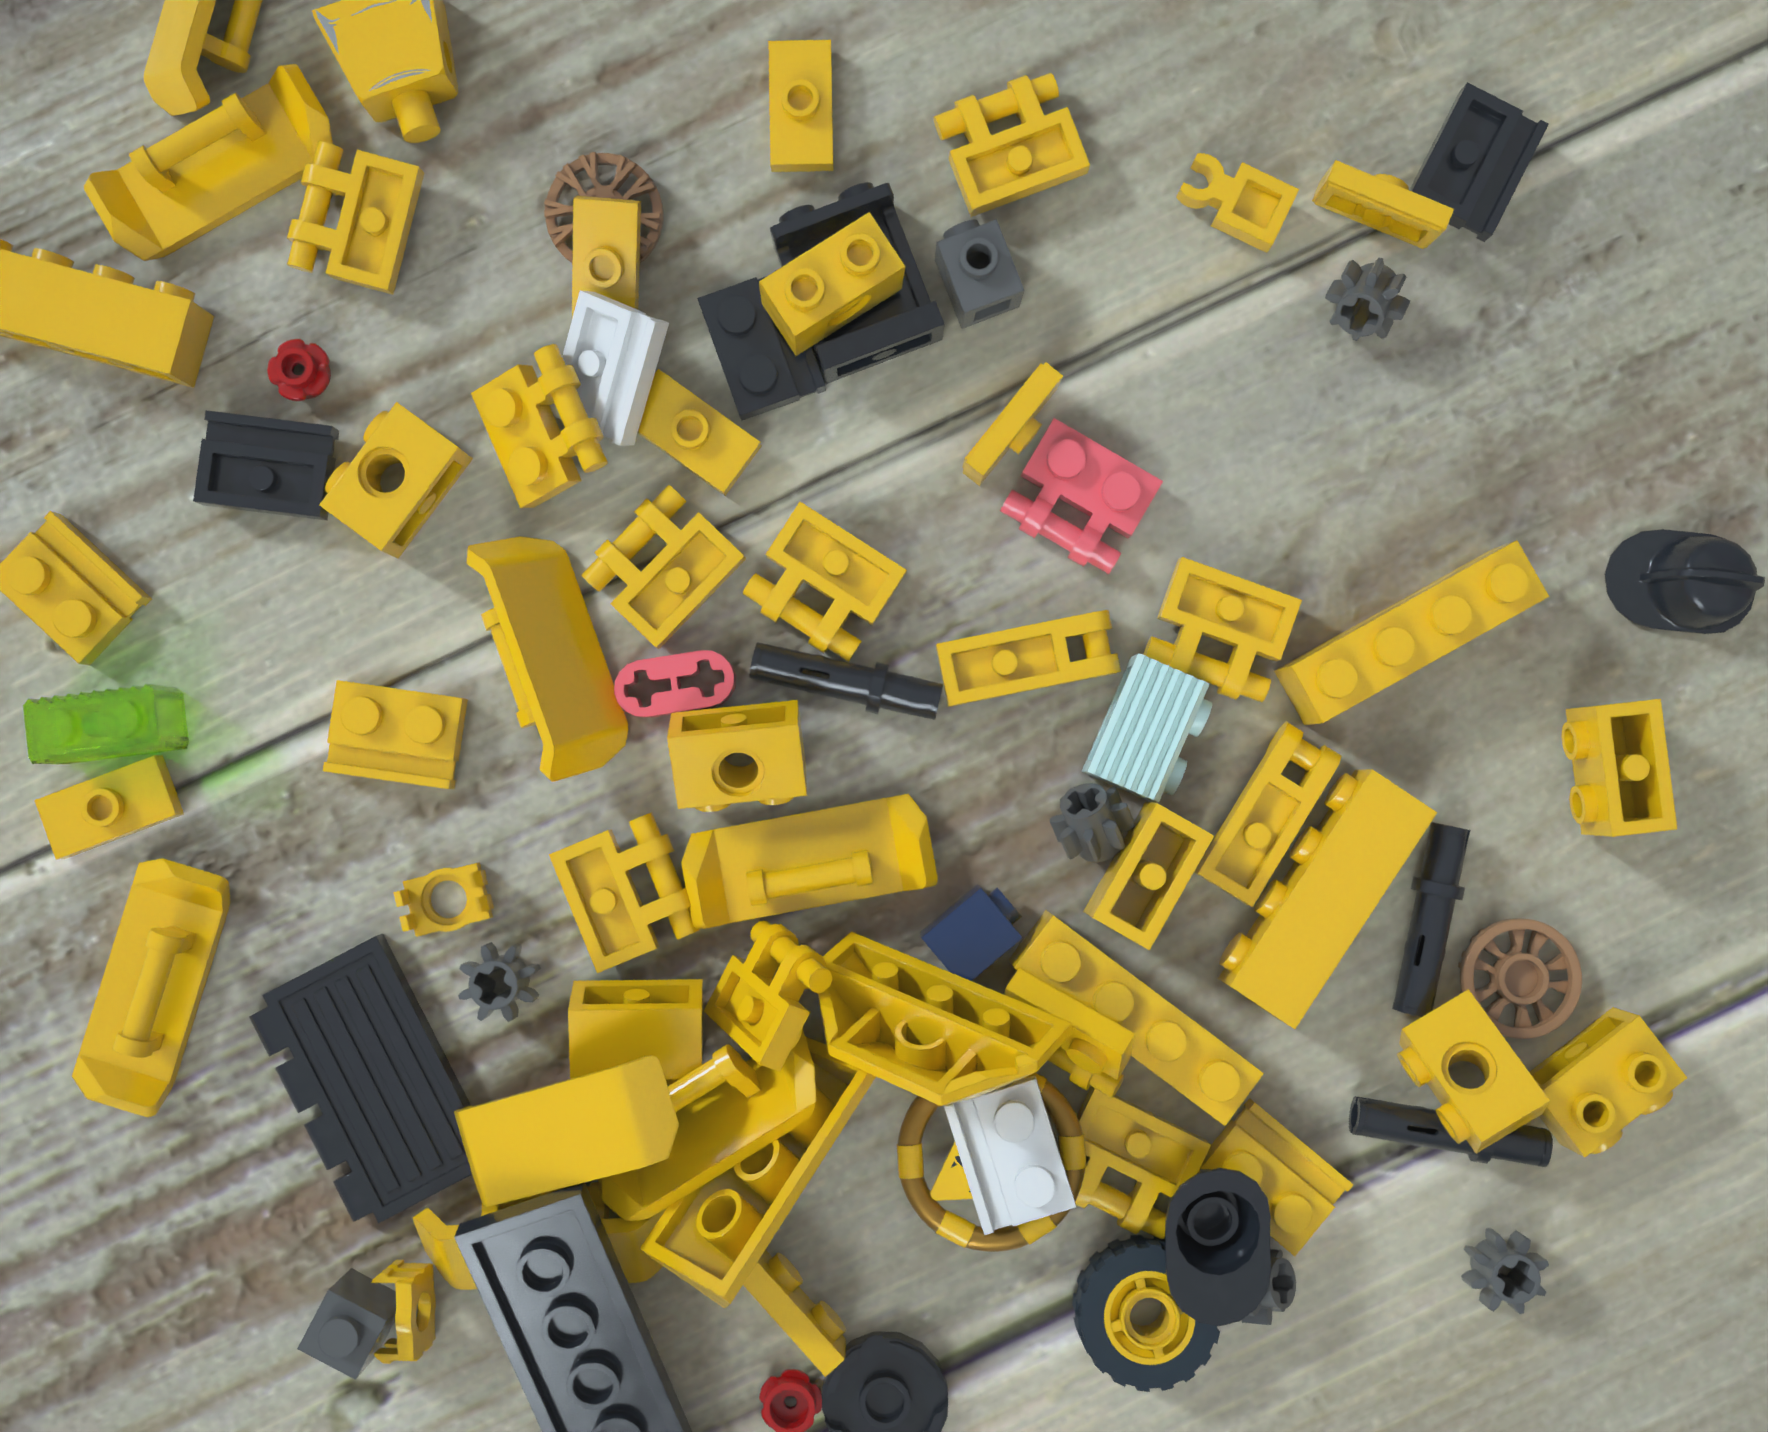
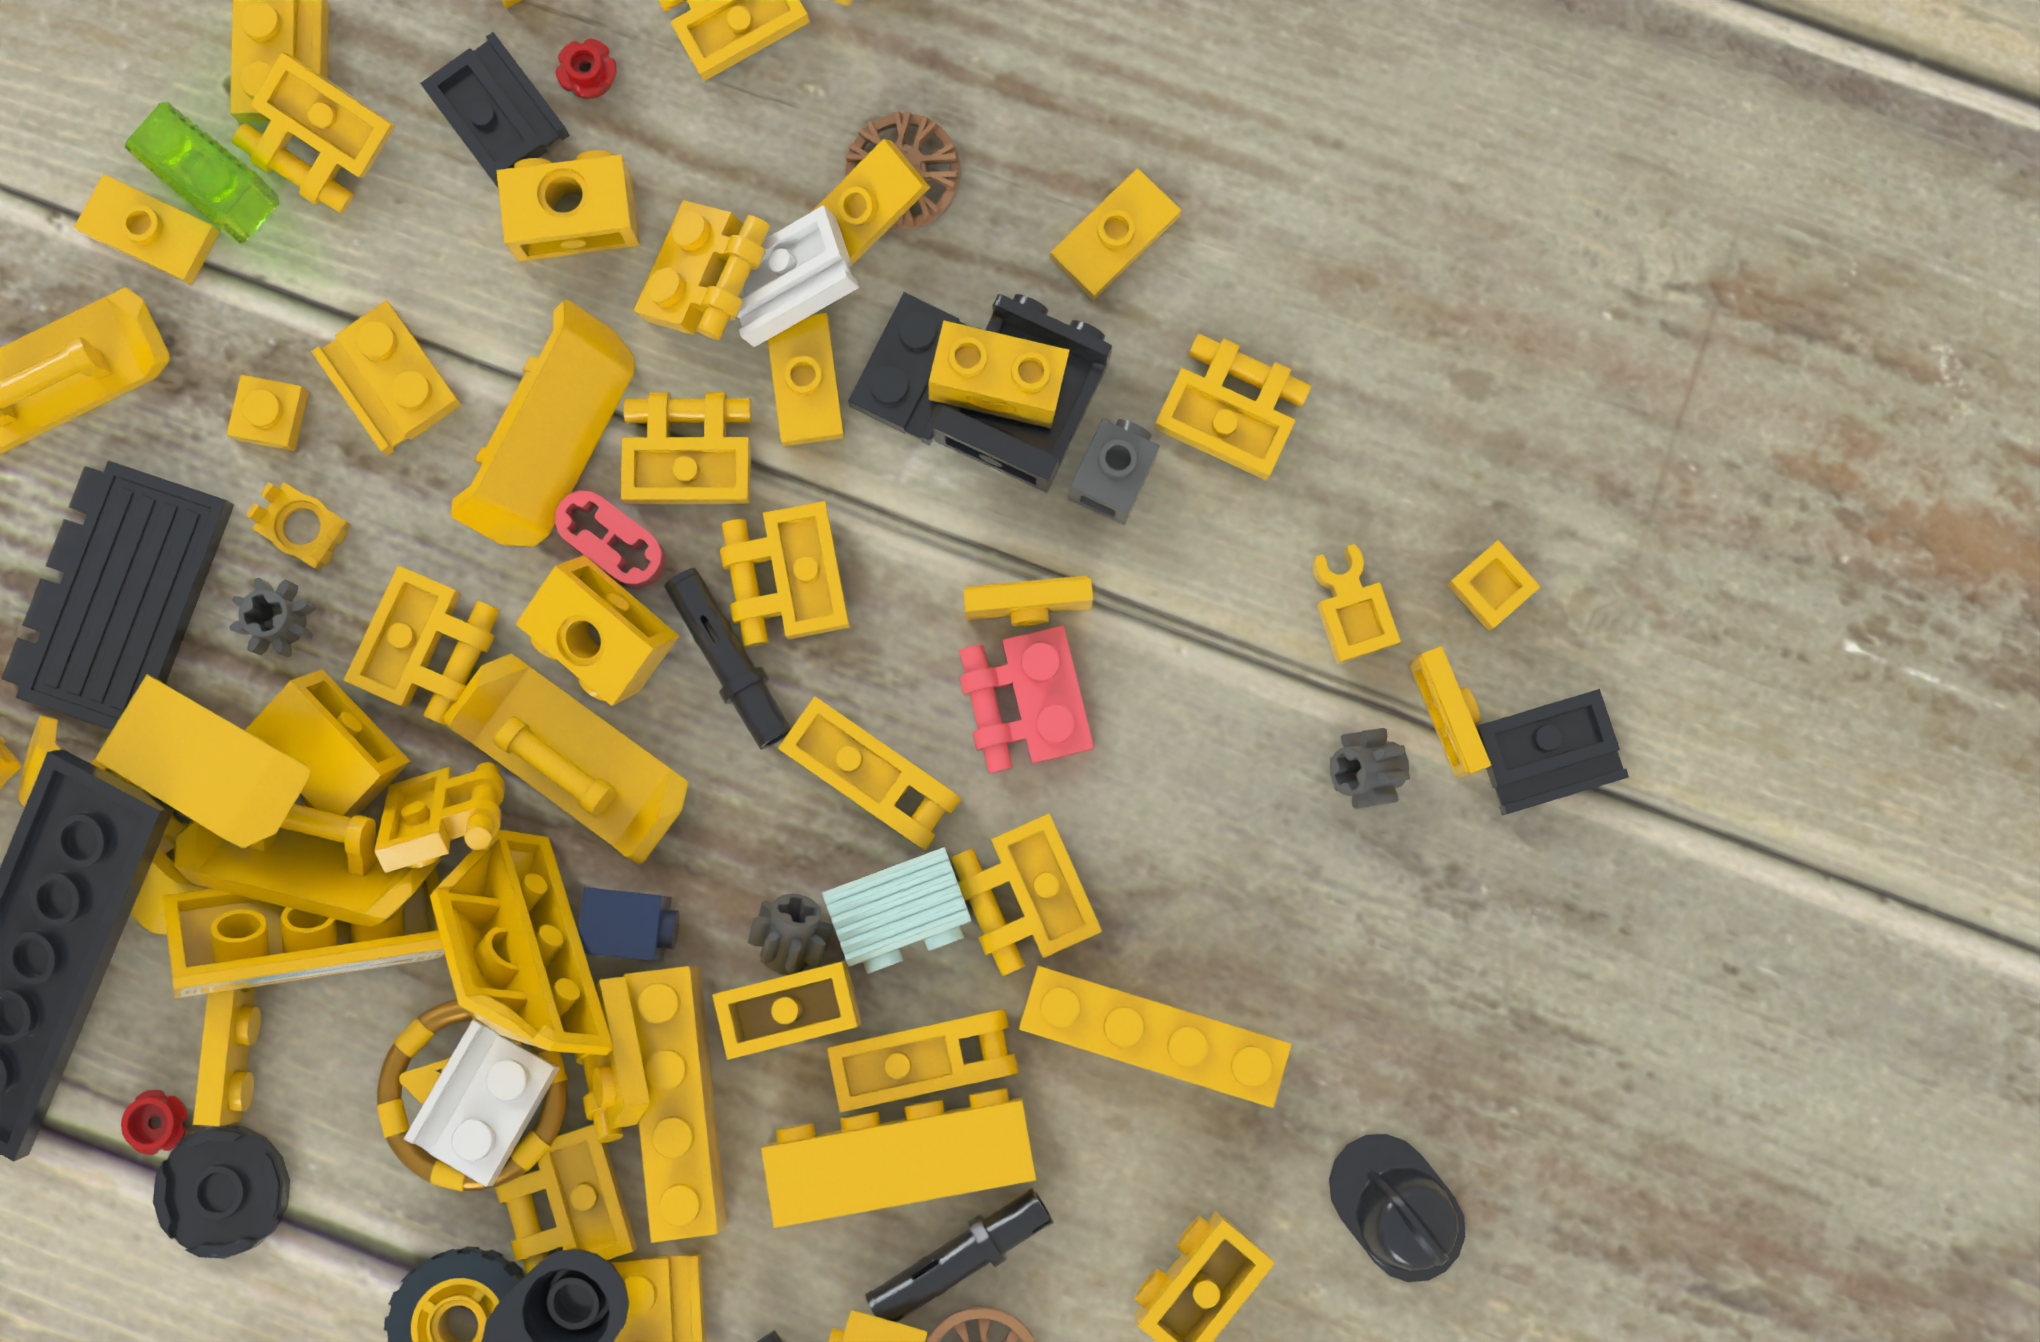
camera: 50 degrees right, 5 degrees down
none -> yellow plate [226,375,309,452]
none -> yellow plate [232,52,396,214]
none -> yellow plate [1447,540,1541,632]

